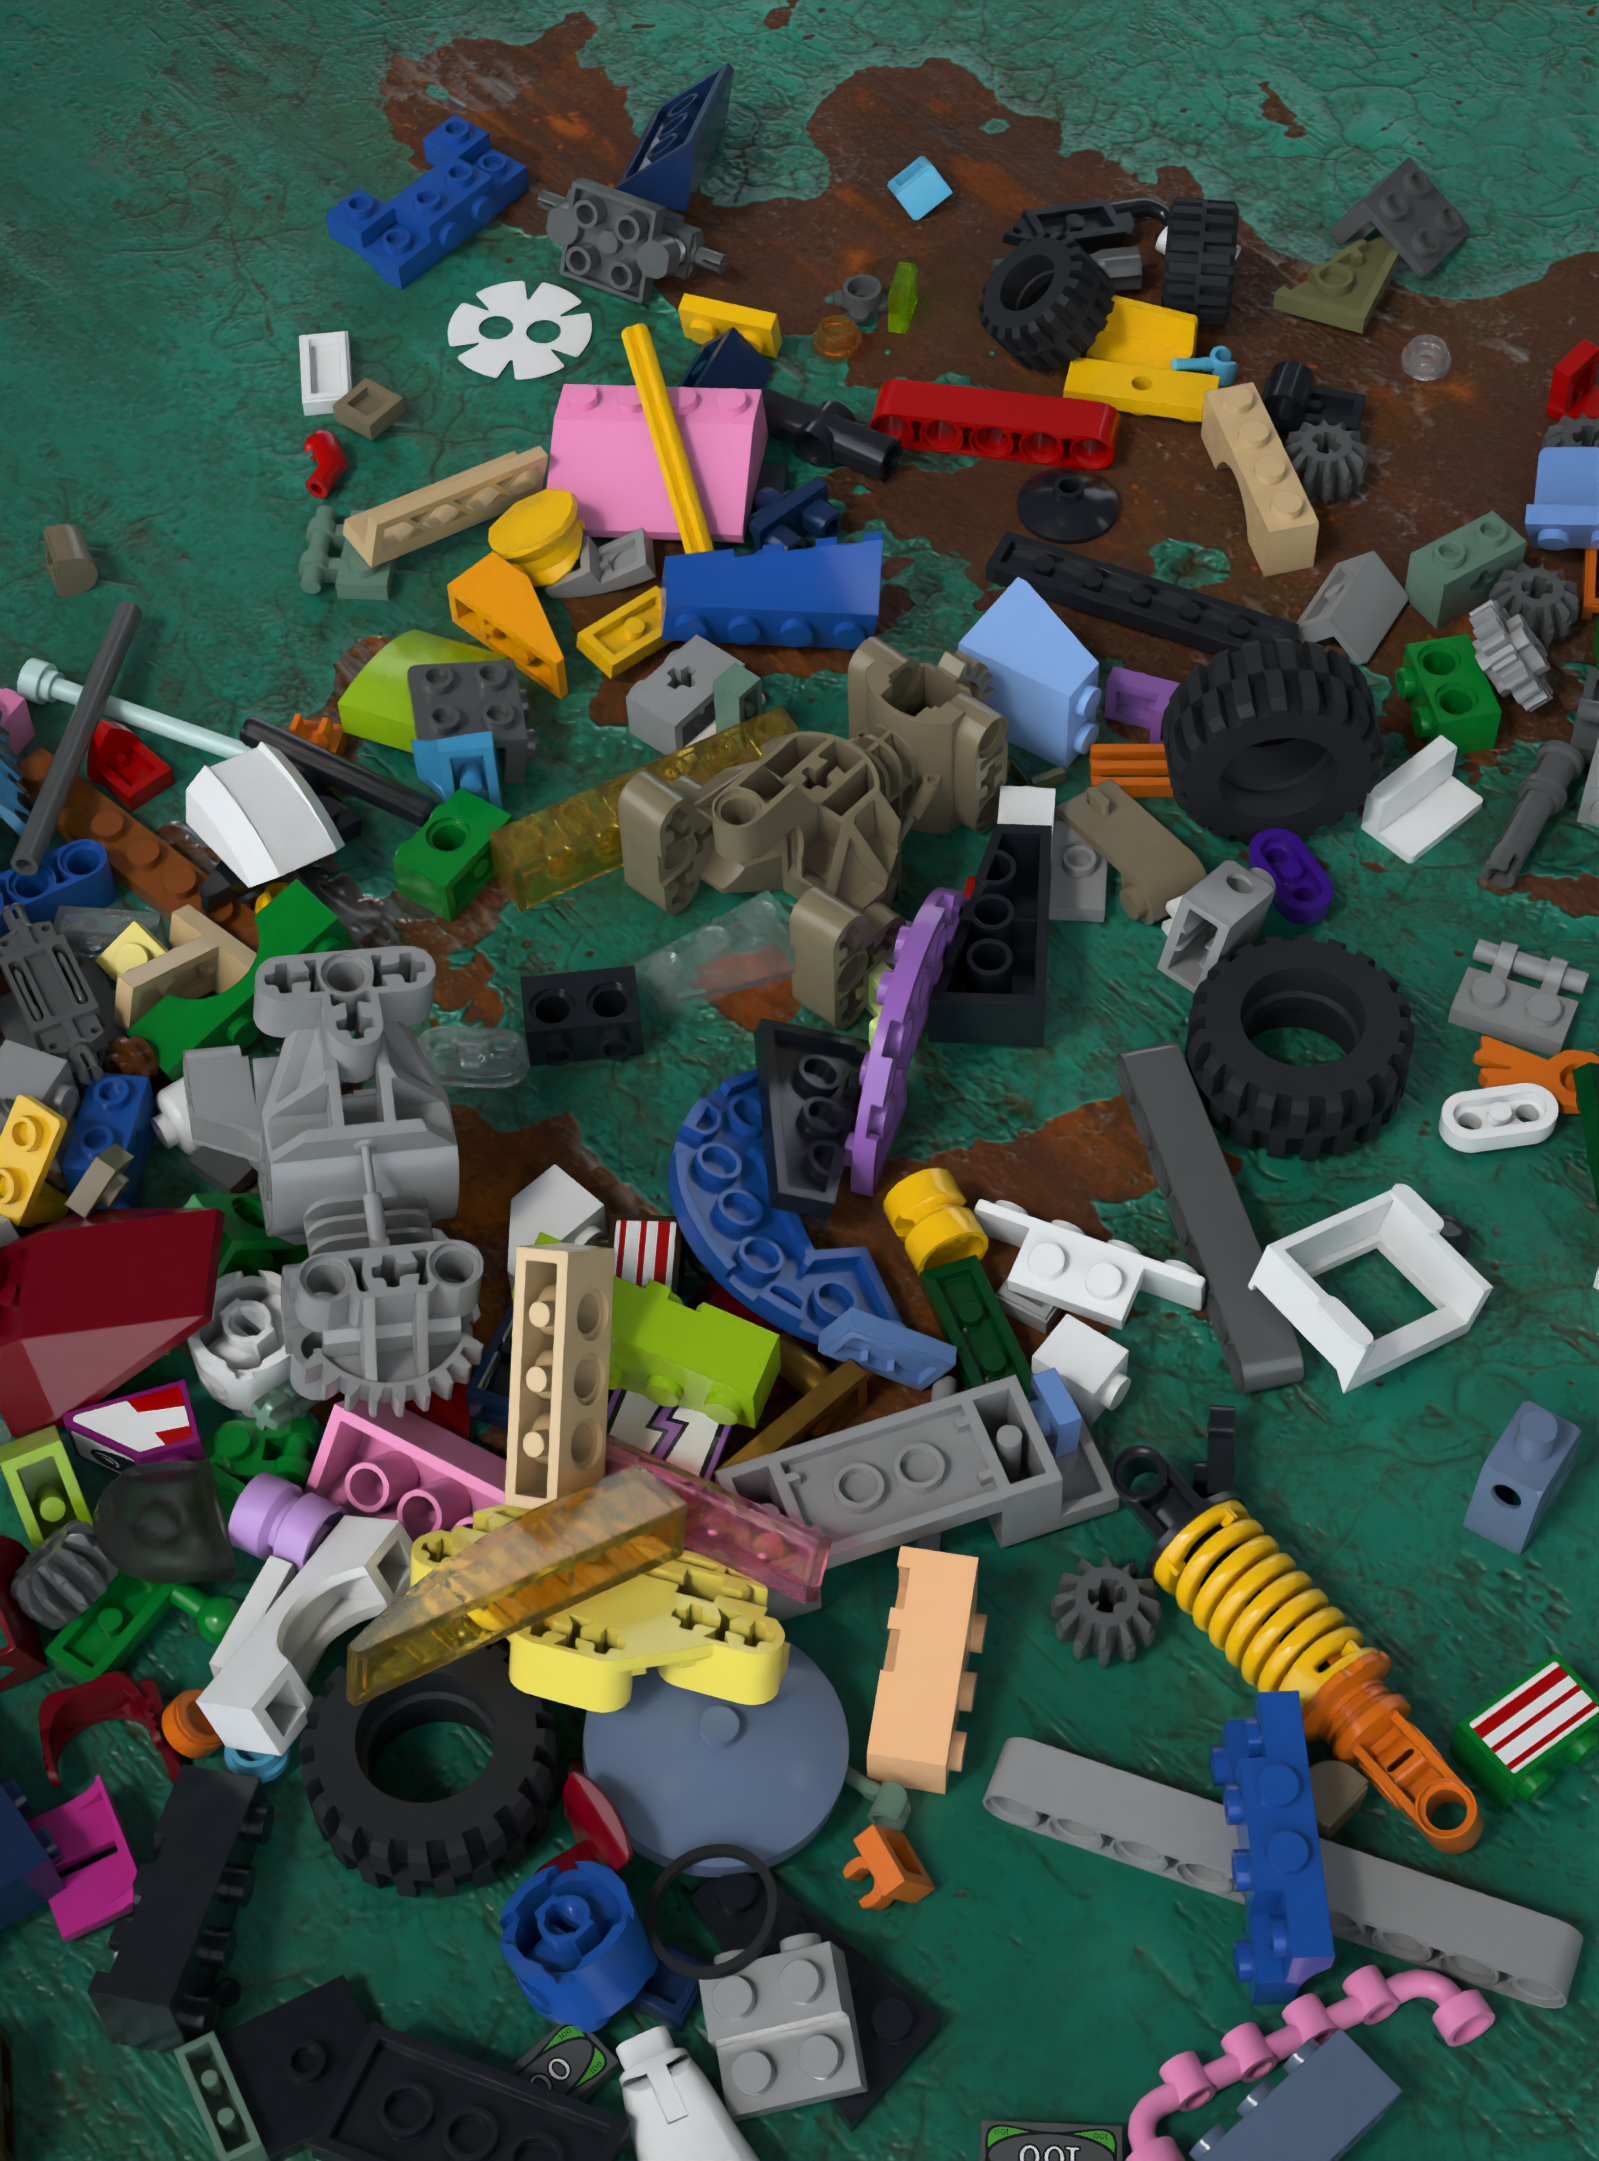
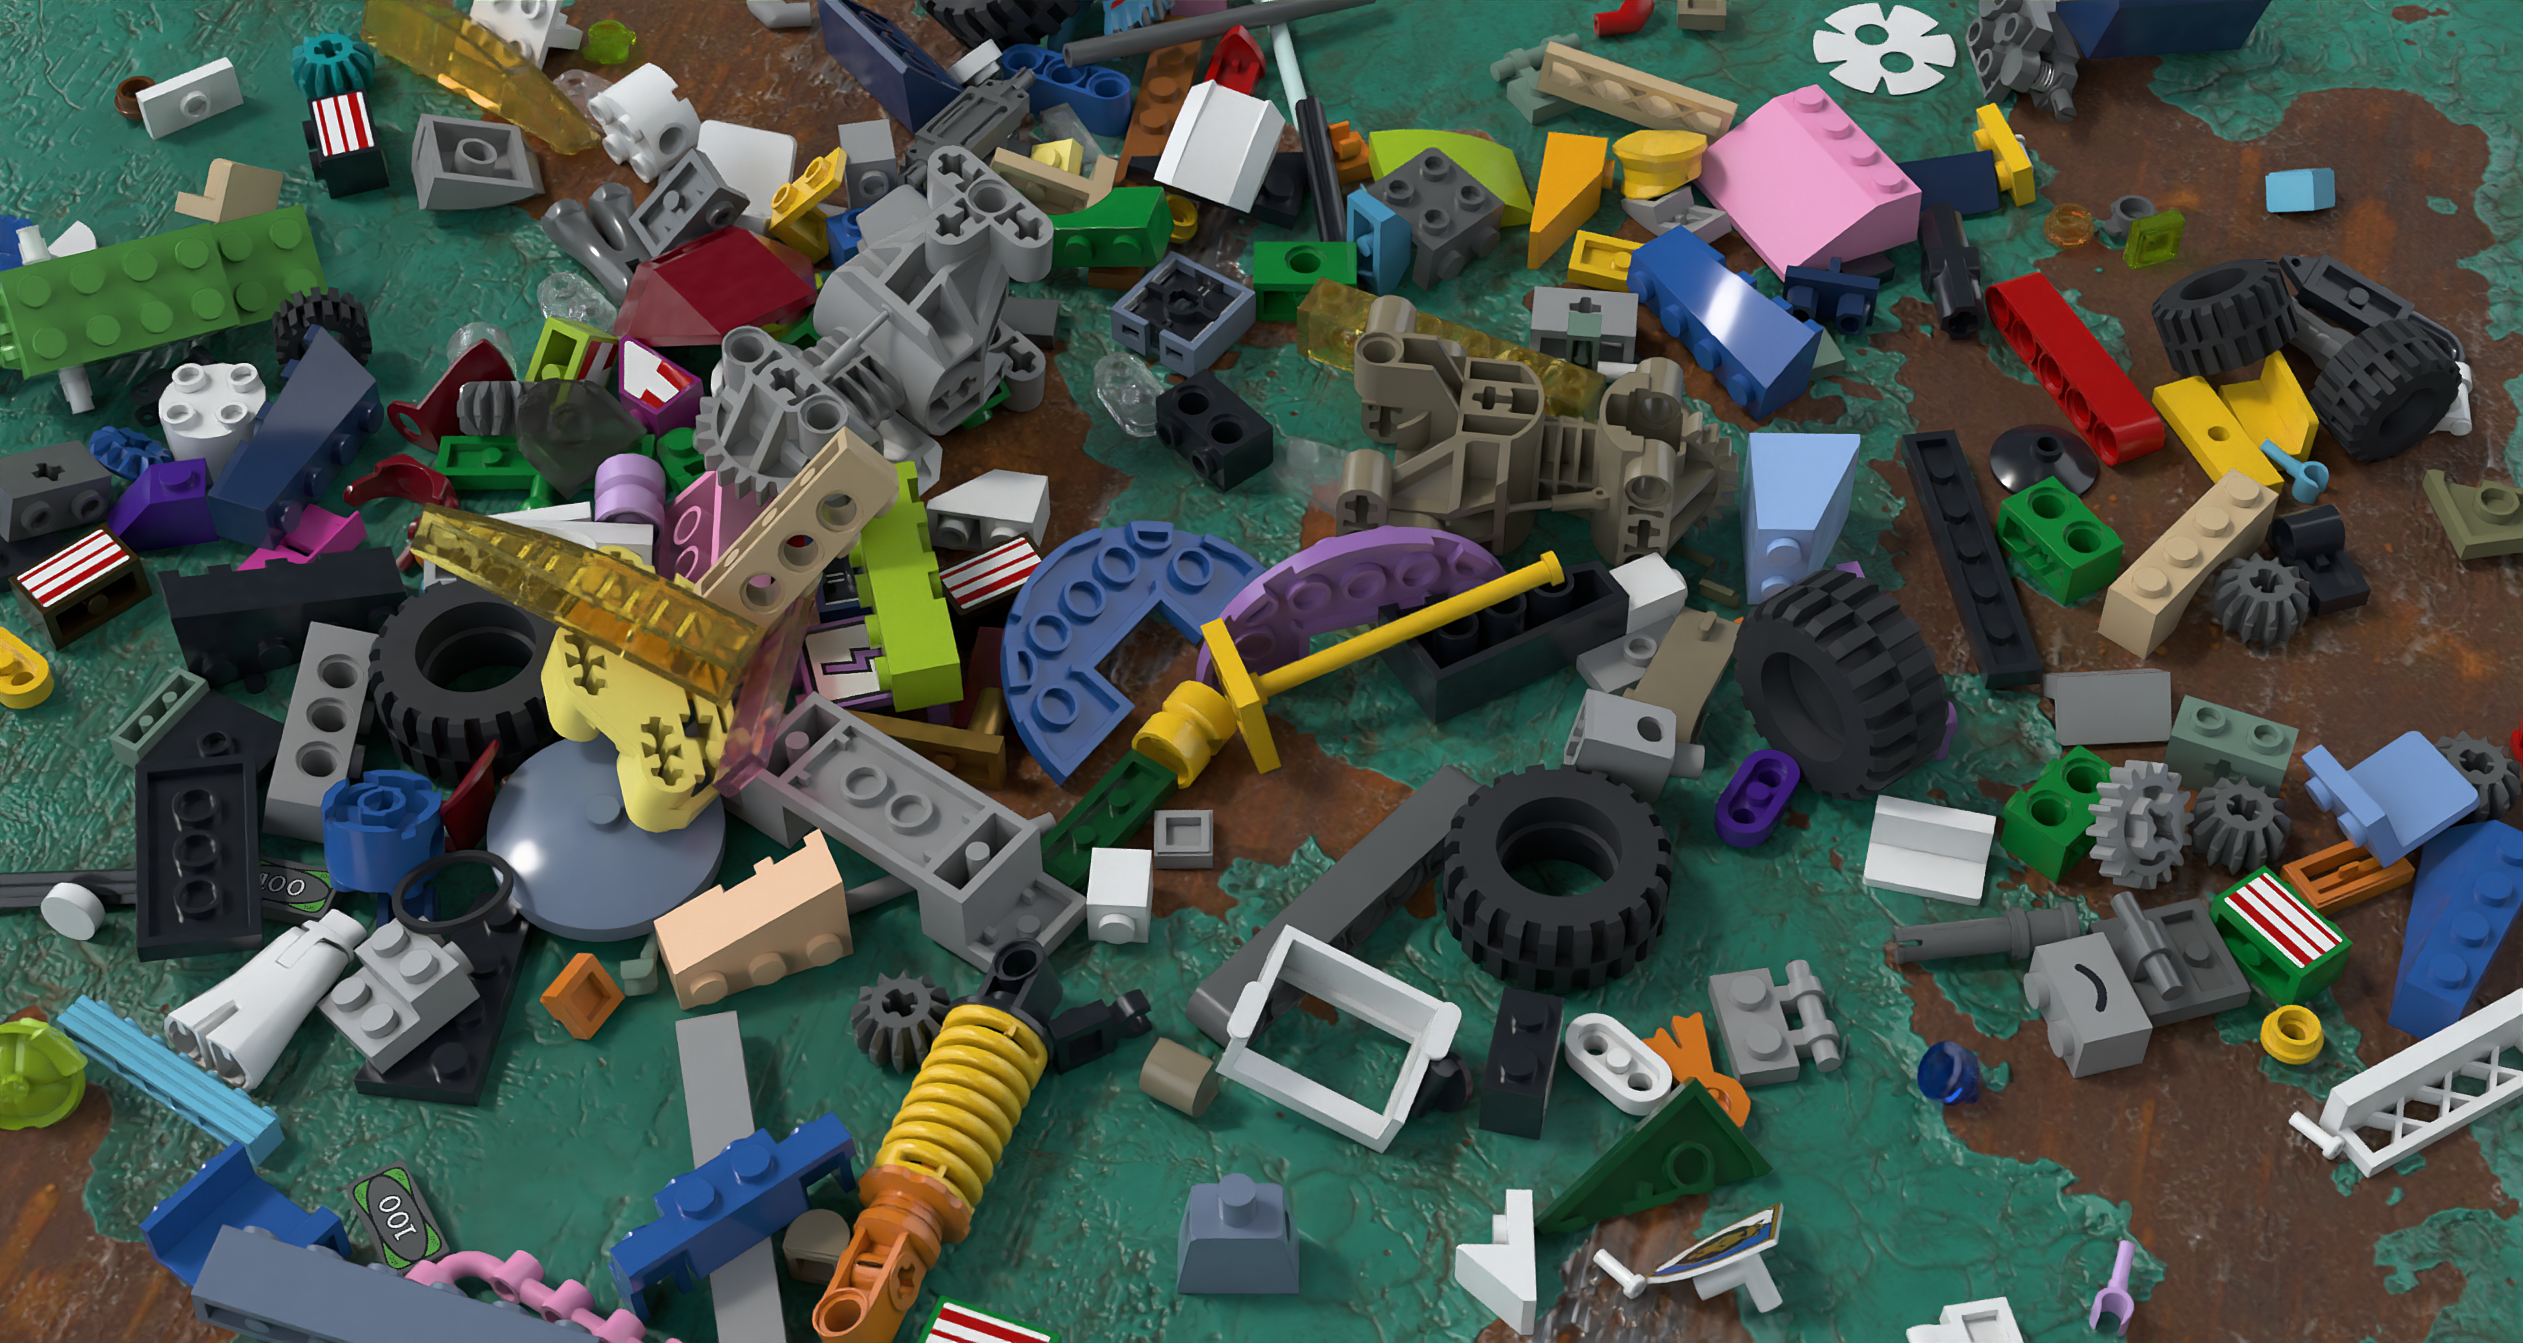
camera: 55 degrees right, 5 degrees down
dark tan plate [65,1143,134,1218] -> none
yellow axle [621,323,715,554] -> none
black wing [754,1018,869,1219] -> none
medium blue plate [818,1307,957,1391] -> none
white bracket [974,1199,1206,1330] -> none
medium blue plate [1028,1367,1082,1458] -> none
clear plate [1401,334,1452,381] -> none
none -> light grey brick [262,621,379,844]
none -> piece [1110,251,1256,378]
none -> dark tan brick [1139,1037,1218,1118]
none -> yellow tile [1200,550,1565,775]
none -> black brick [1478,987,1565,1140]
none -> green brick [1994,476,2124,606]

